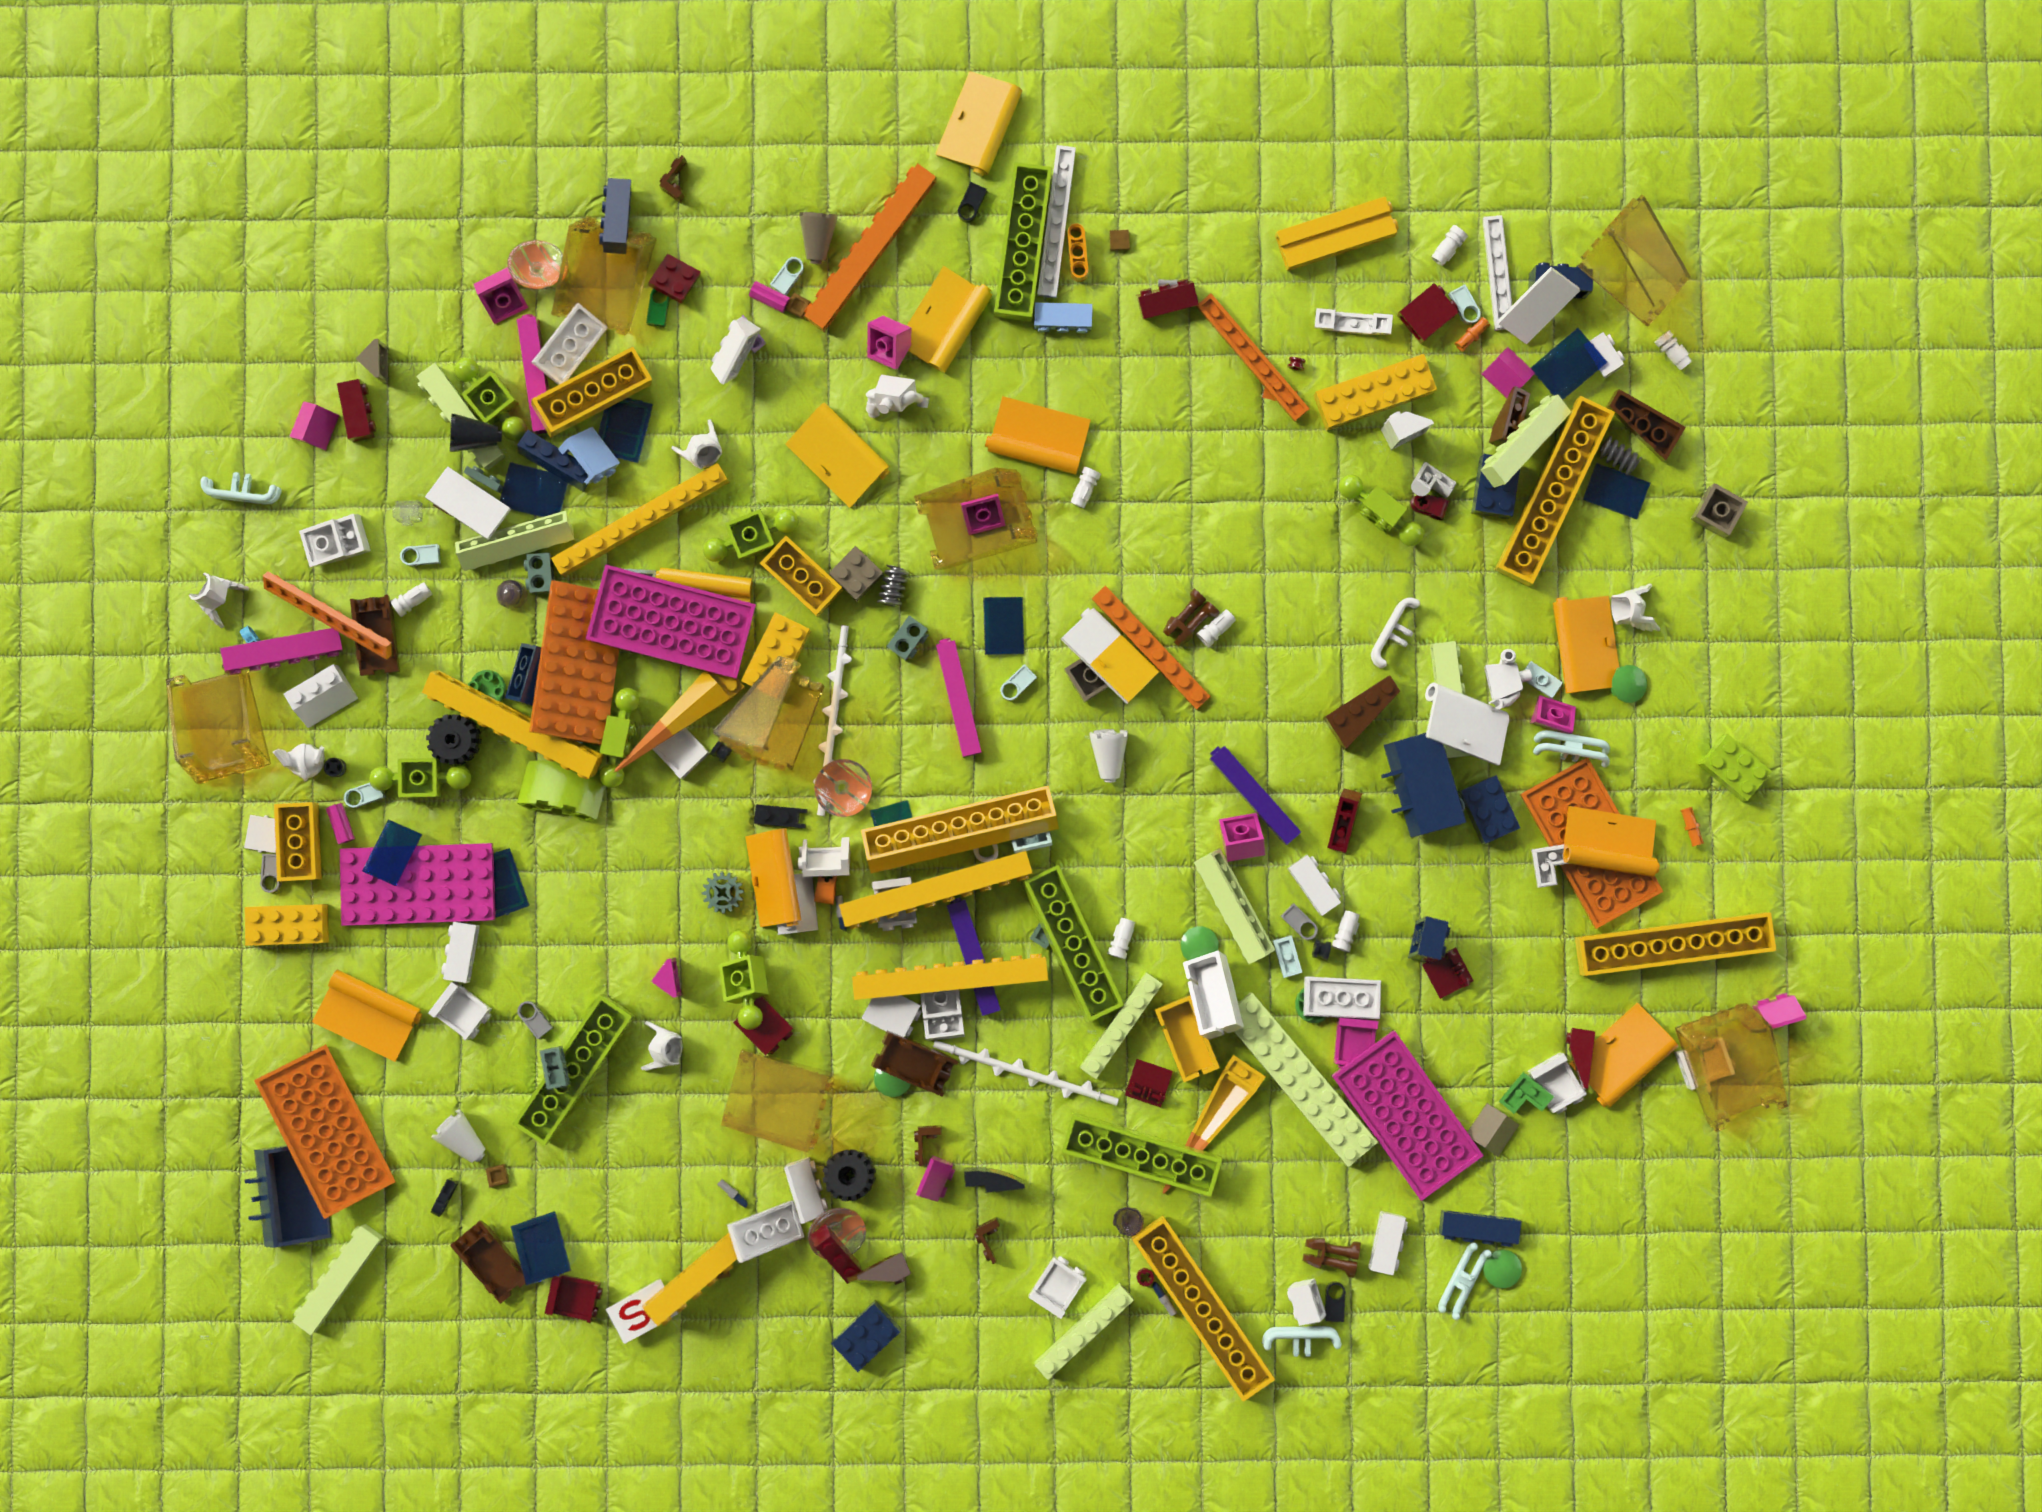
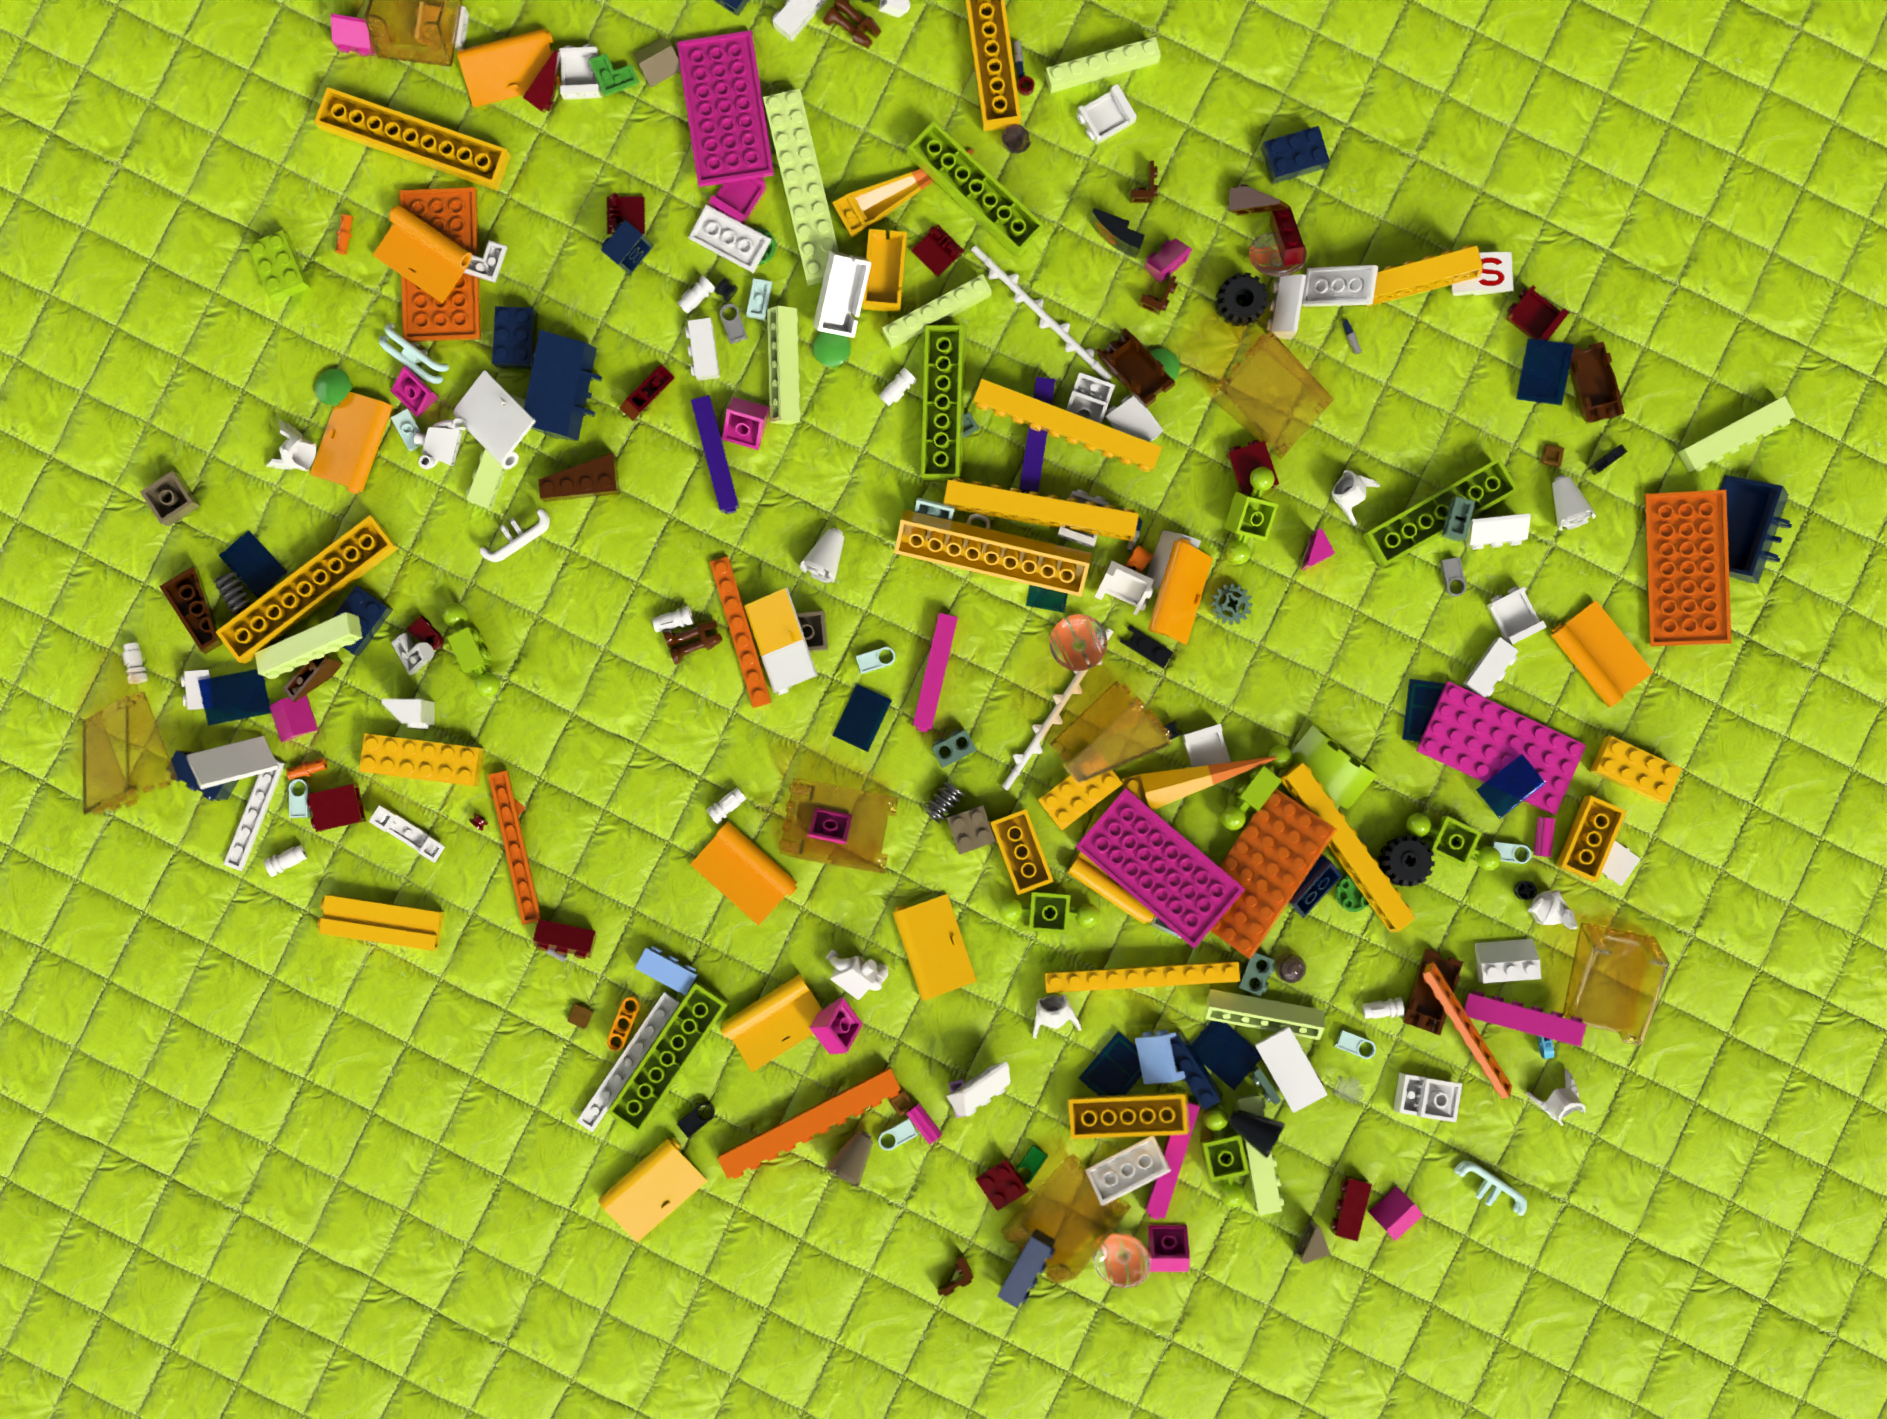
camera: 155 degrees left, 0 degrees up
light grey piece [260,854,282,893] -> none
none -> white slope [1465,514,1531,550]

